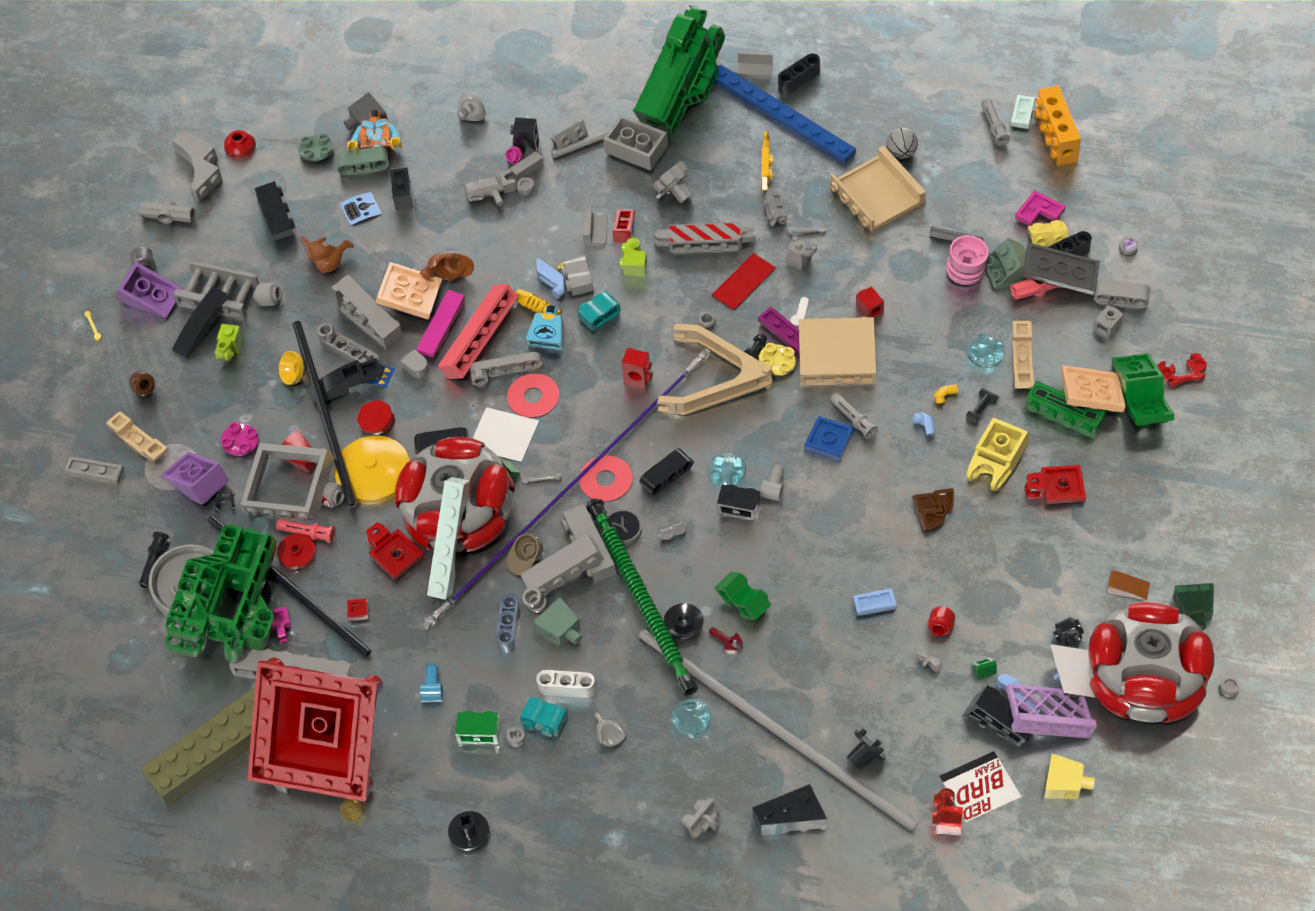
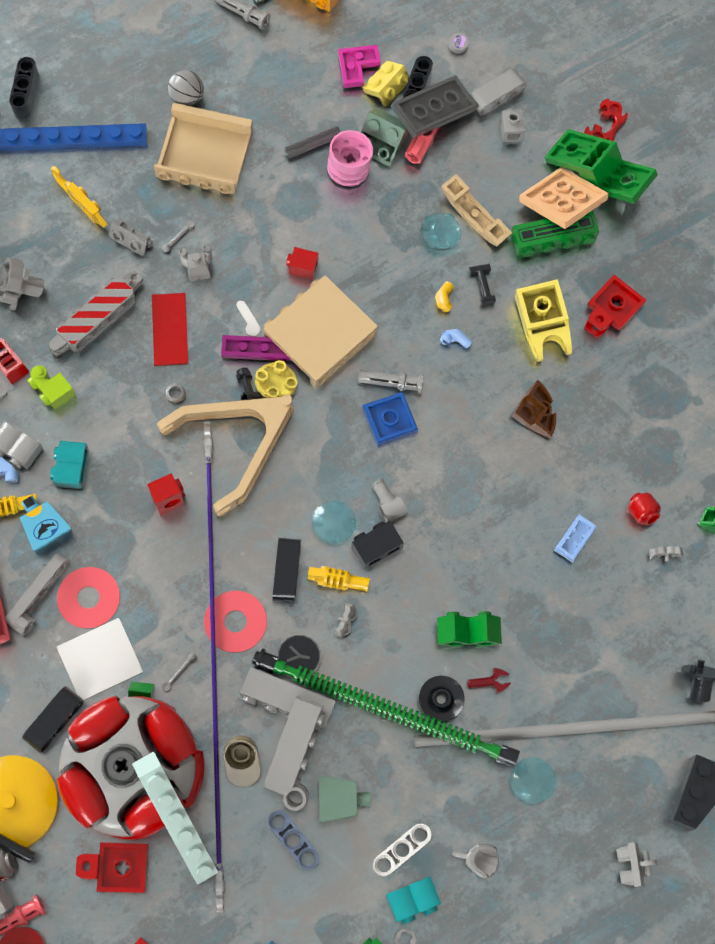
camera: 55 degrees left, 15 degrees up
none -> yellow hinge [307,566,370,592]

